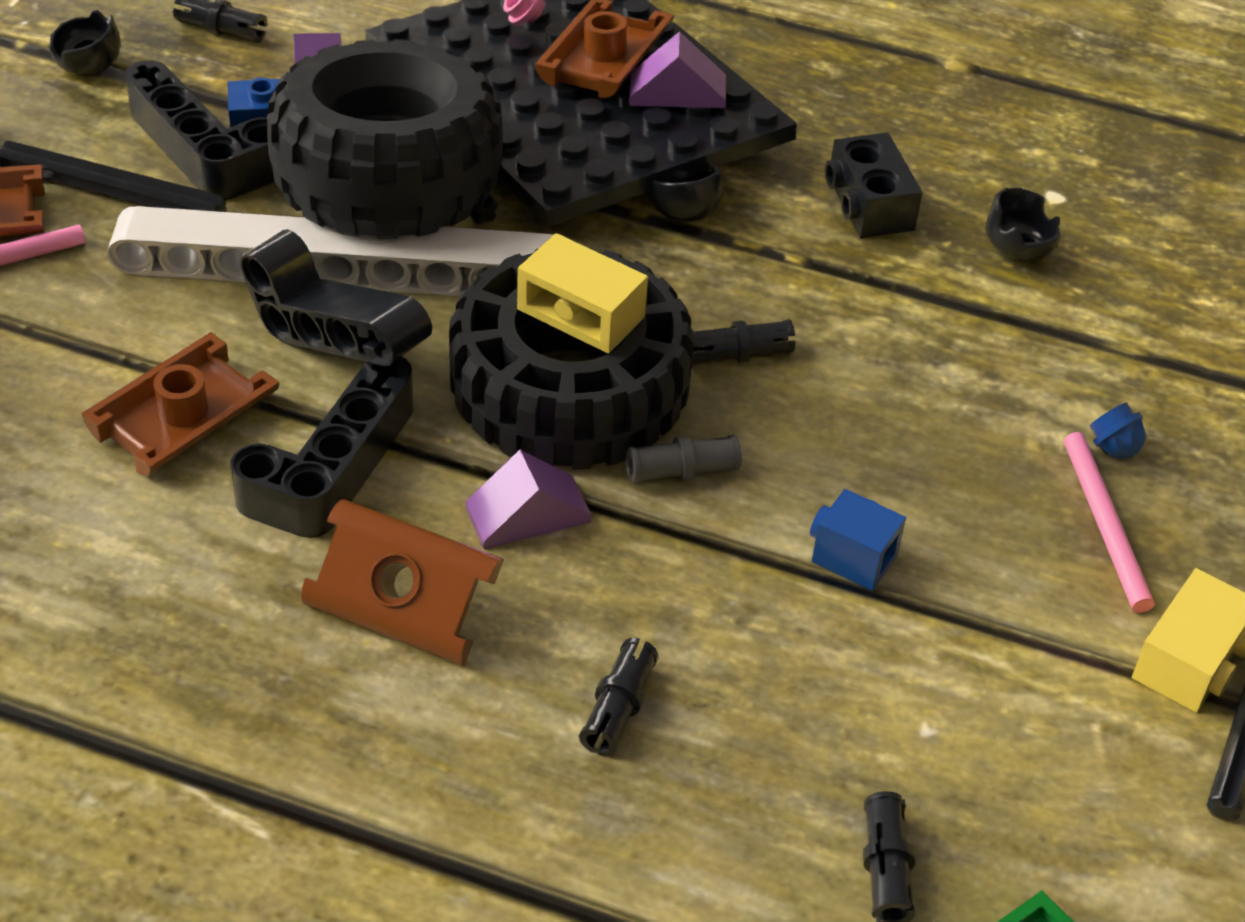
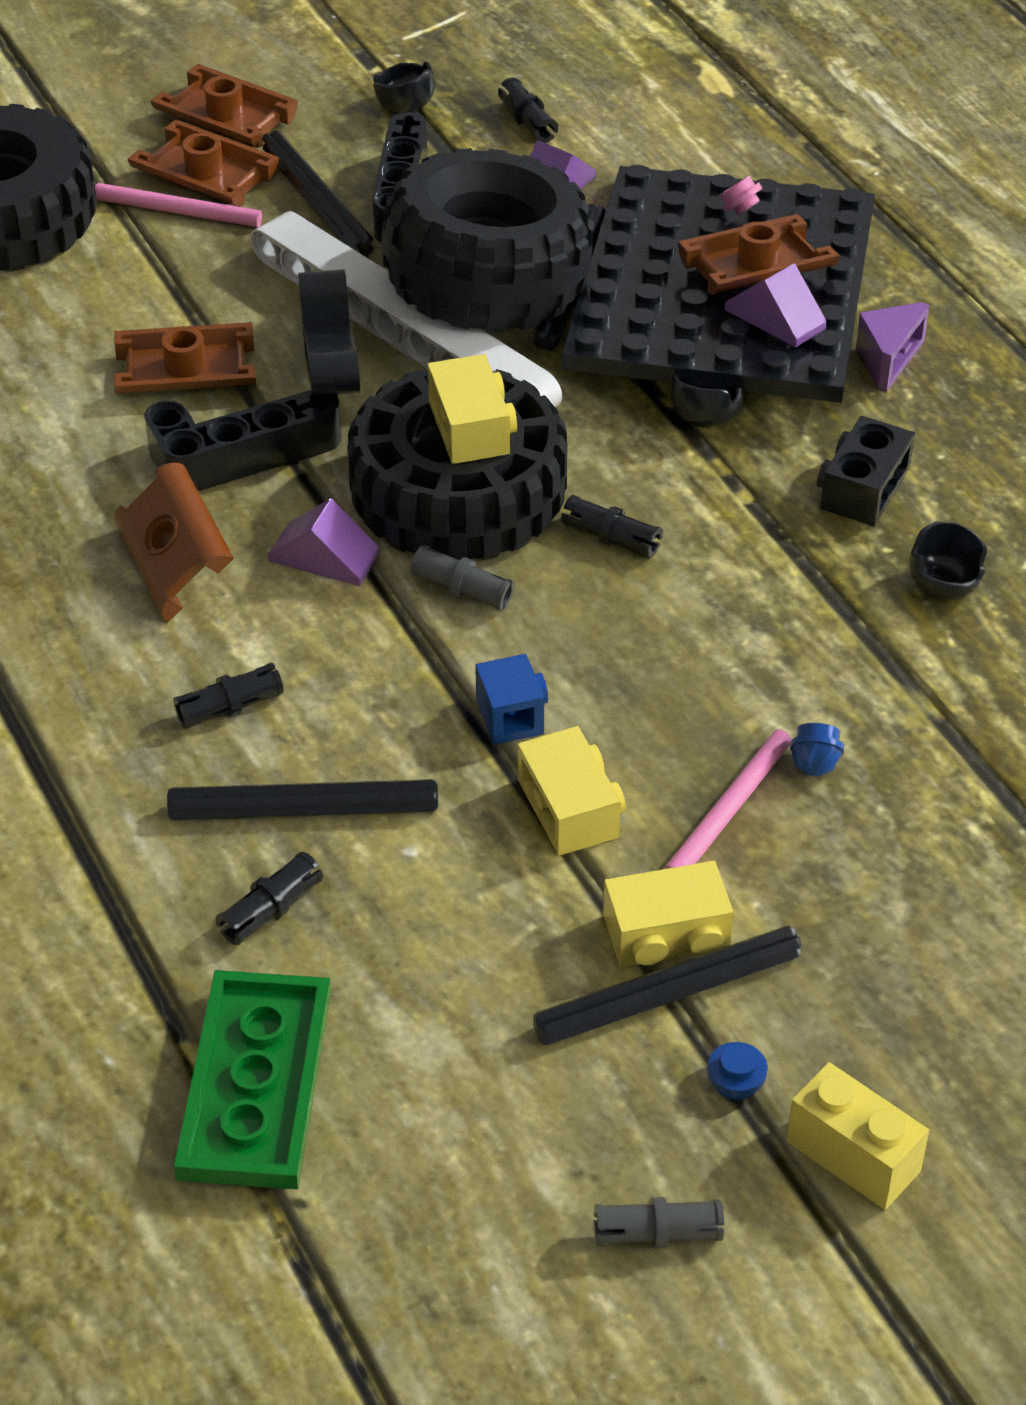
camera: 45 degrees right, 0 degrees up
none -> black axle [167,779,438,820]
none -> light yellow brick [518,726,626,856]
none -> medium lavender slope [856,302,930,392]

